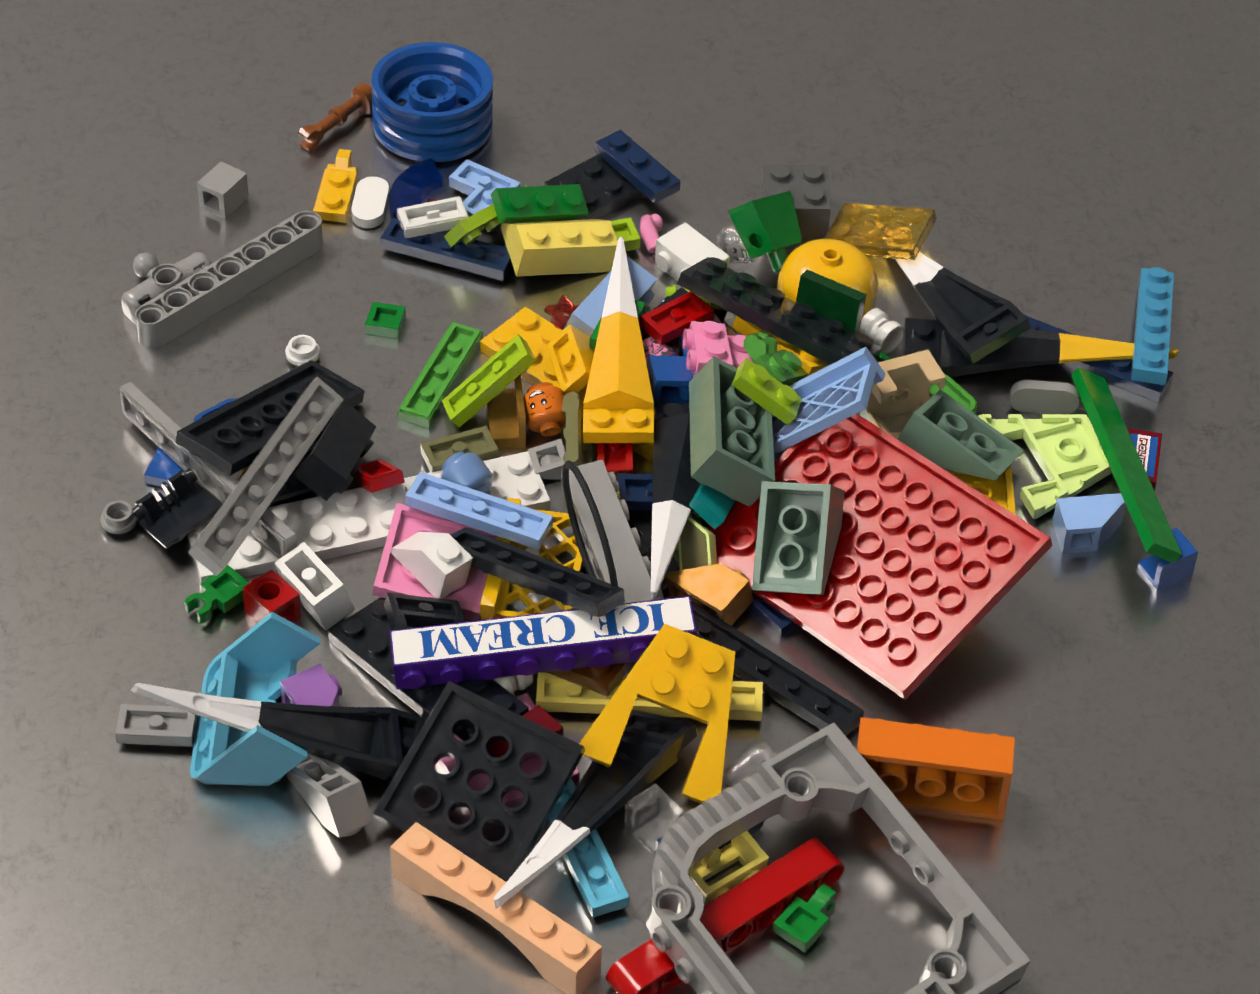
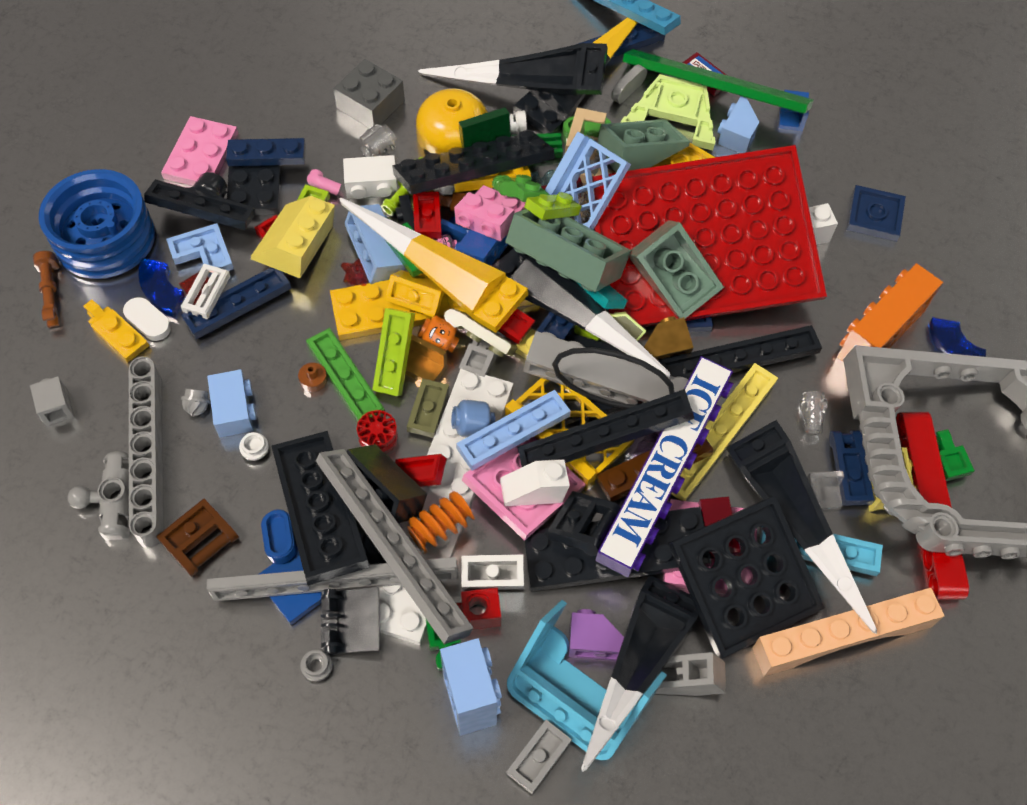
camera: 55 degrees left, 15 degrees up
green tile [365,302,406,339] -> none
lime plate [444,185,528,247] -> none
green plate [491,184,589,224] -> none
yellow wing [579,624,735,804] -> none
green torso [728,191,802,273] -> none
clear yellow plate [824,203,937,260] -> none
none -> black plate [144,172,255,230]
none -> reddish brown plate [156,498,239,577]
none -> bright pink plate [161,116,238,186]
none -> light grey plate [181,389,210,416]
none -> light blue brick [207,369,257,438]
none -> dark orange tile [298,363,327,392]
none -> red wheel [356,410,398,454]
none -> orange piece [407,491,475,554]
none -> light blue brick [440,638,502,736]
none -> white brick [809,203,838,245]
none -> dark blue tile [846,185,906,242]
none -> clear blue tile [929,317,986,357]

